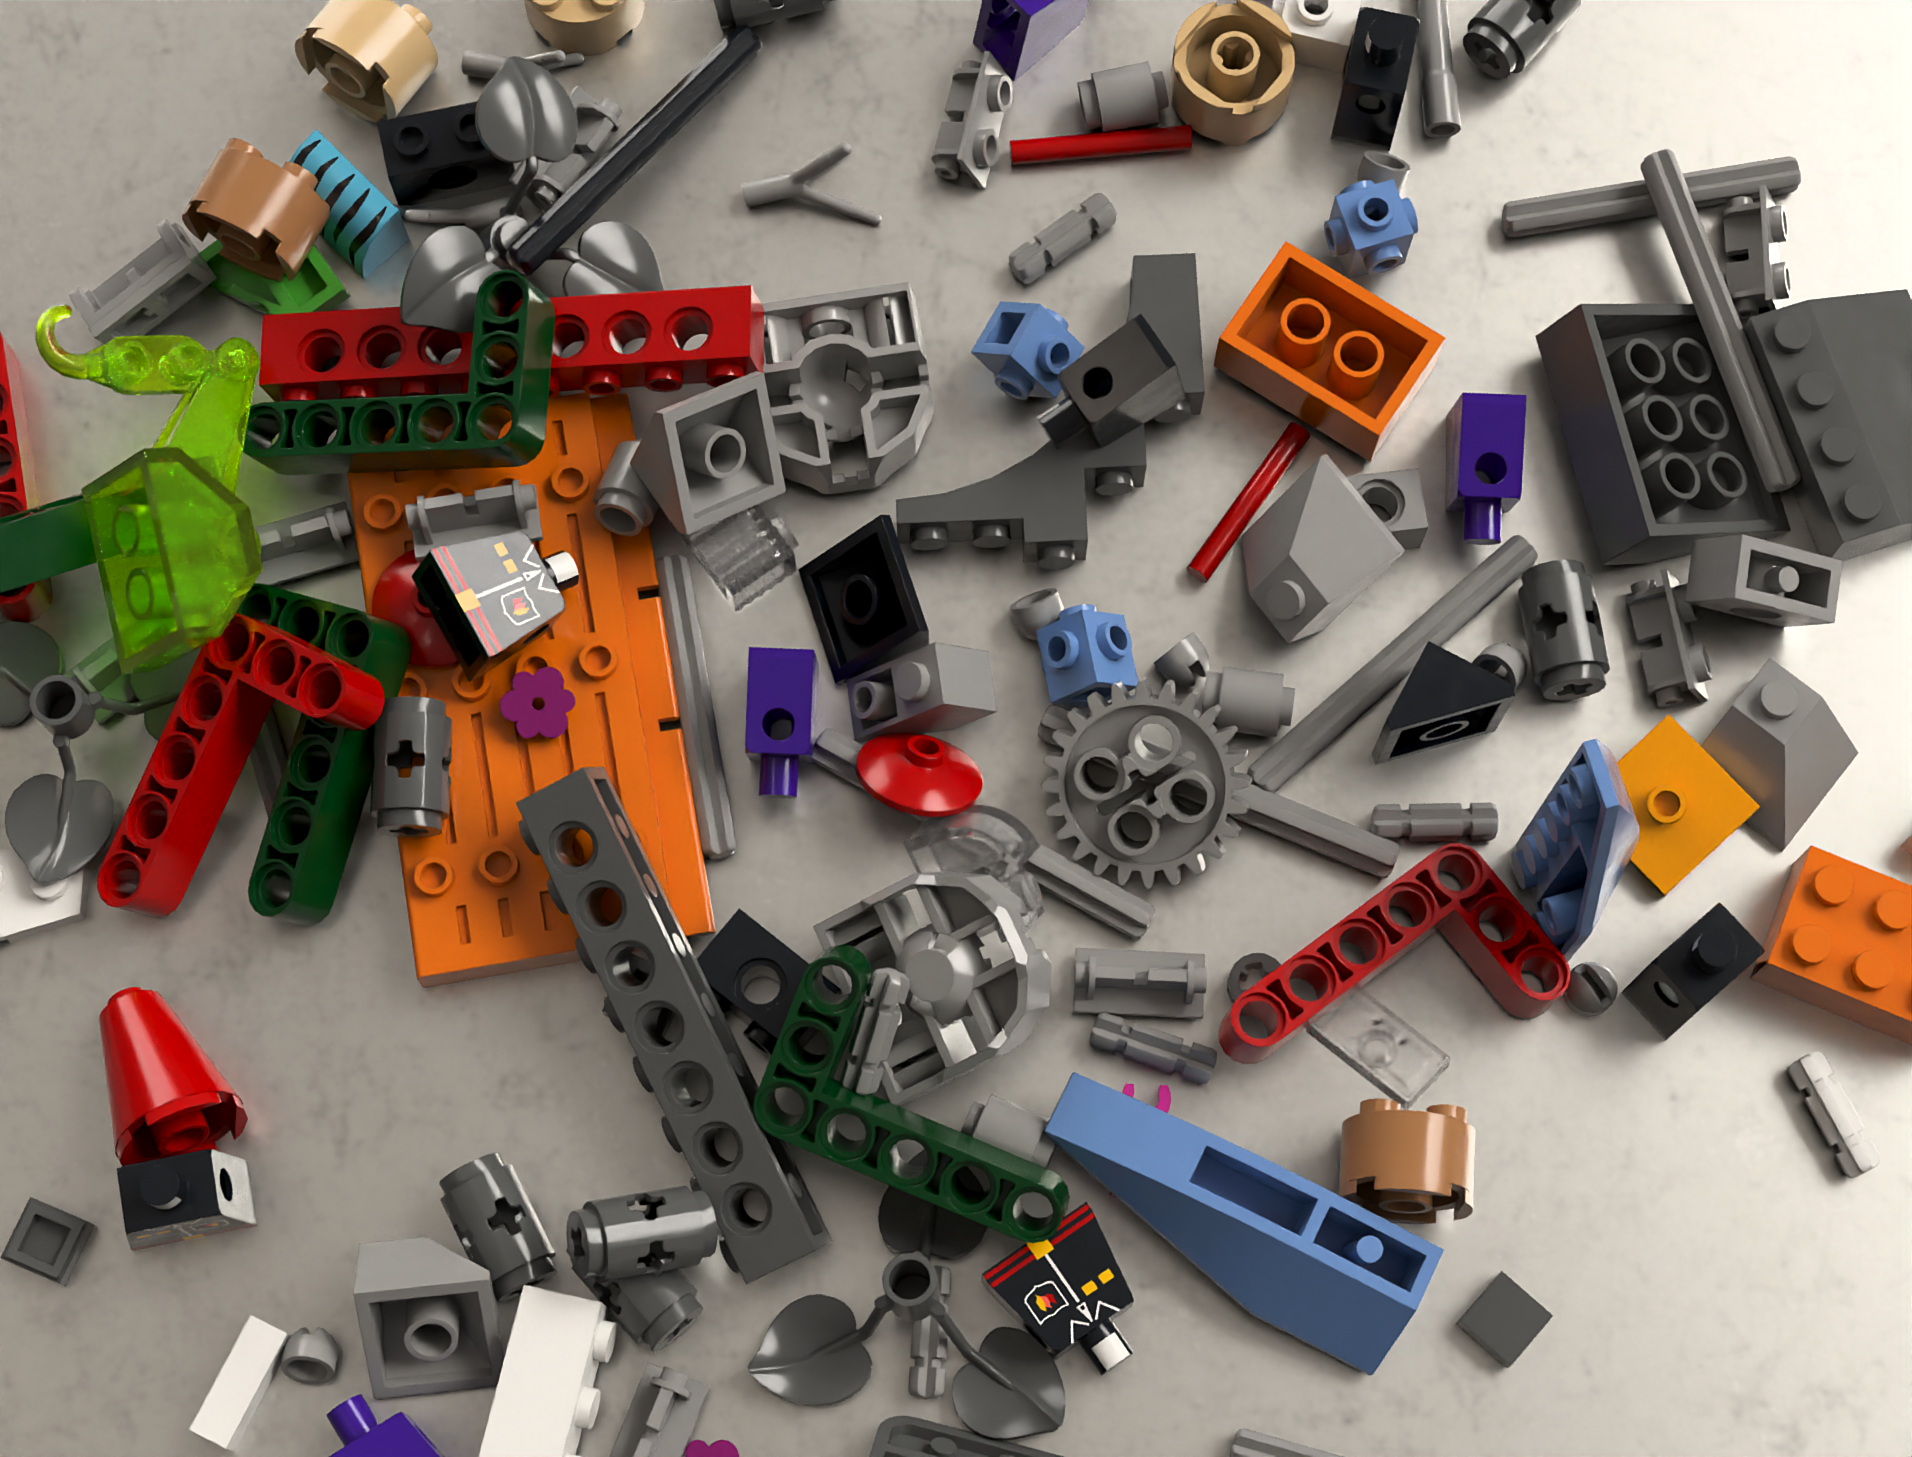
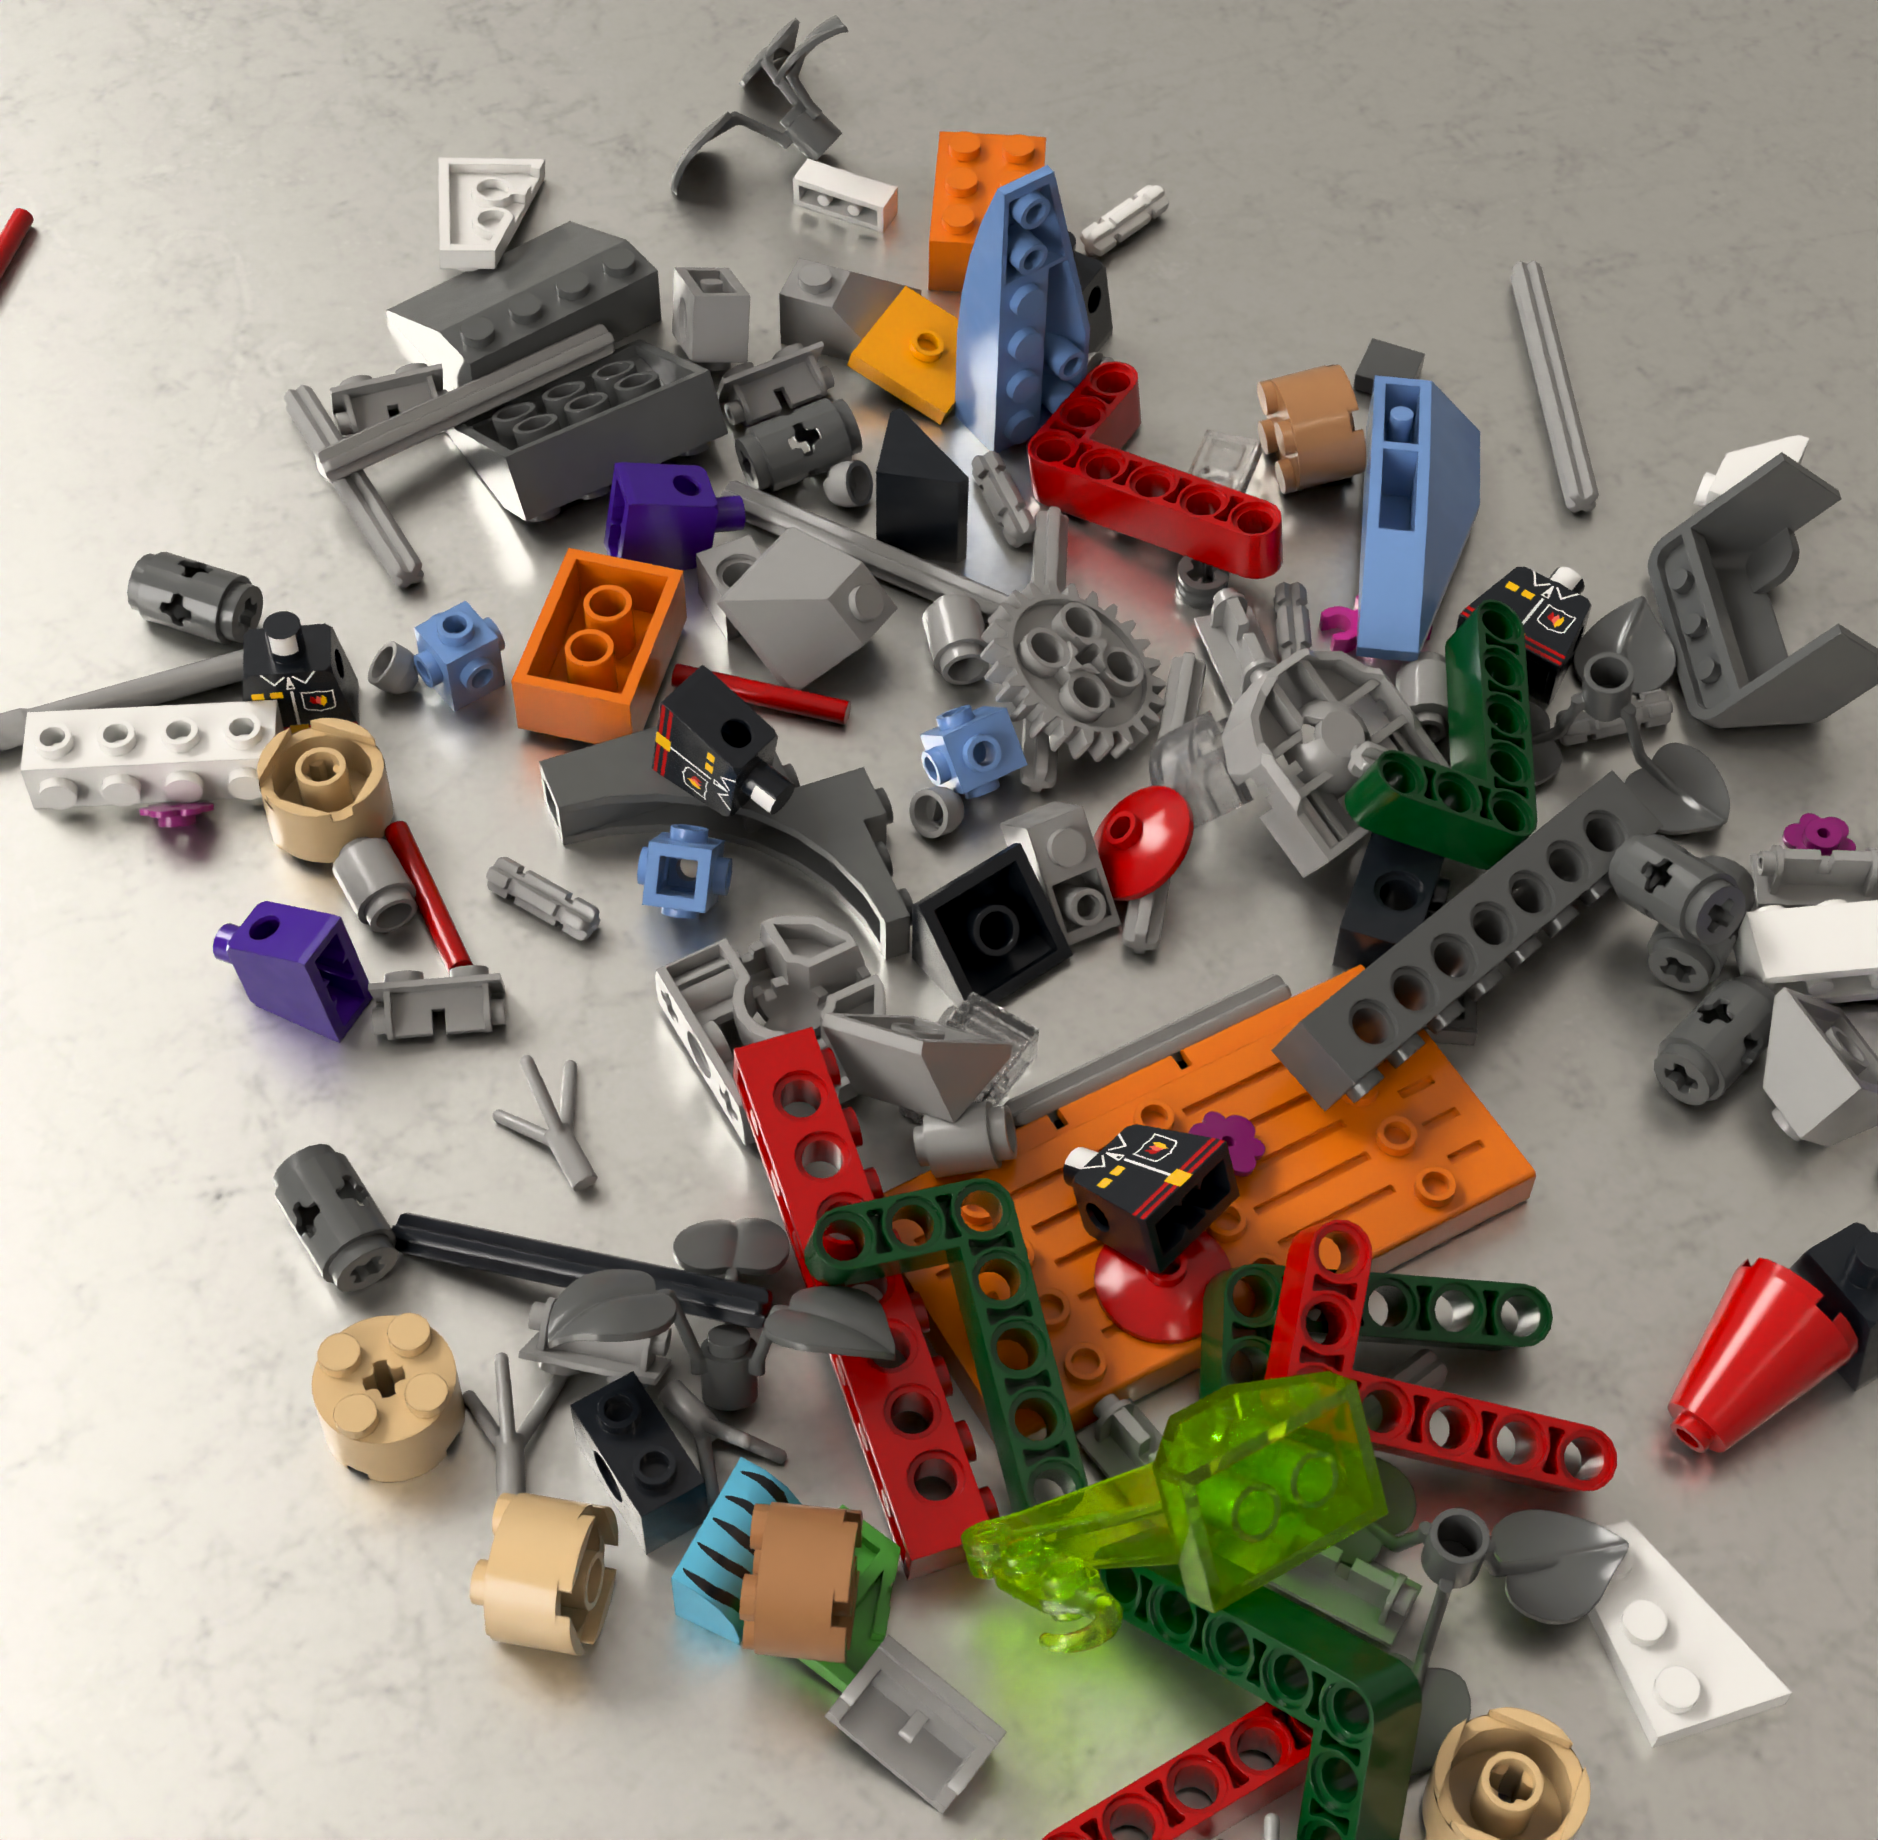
camera: 110 degrees left, 20 degrees down
dark grey piece [370,696,453,838] -> none
light grey hinge [405,479,543,561] -> none
dark purple torso [745,647,819,798] -> none
light grey hinge [1154,632,1210,687] -> none

